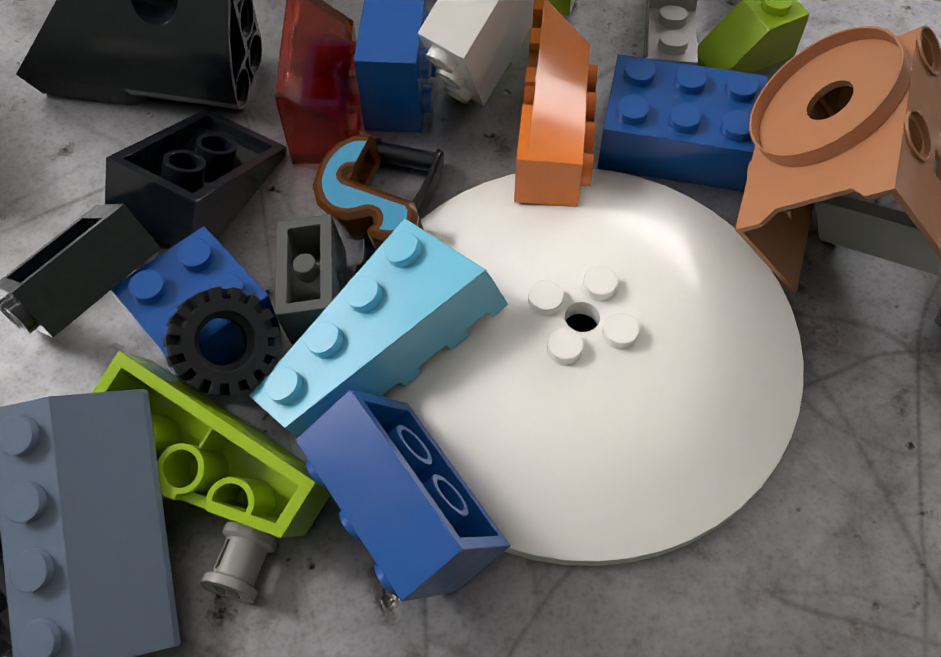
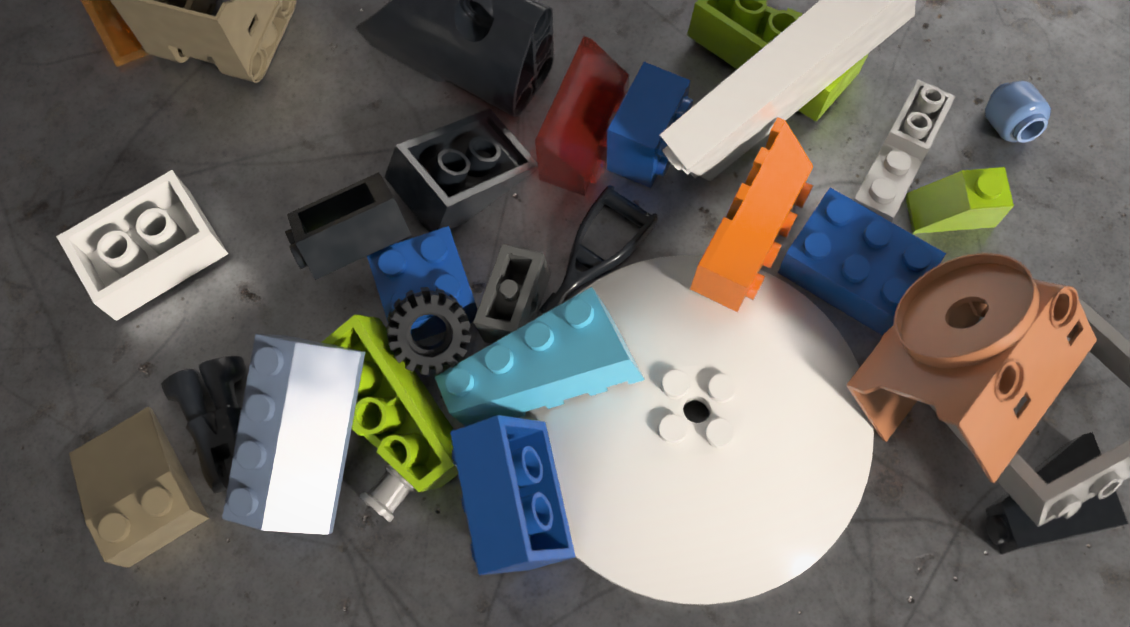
camera: 25 degrees right, 10 degrees up
reddish brown animal [313,135,424,251] -> none

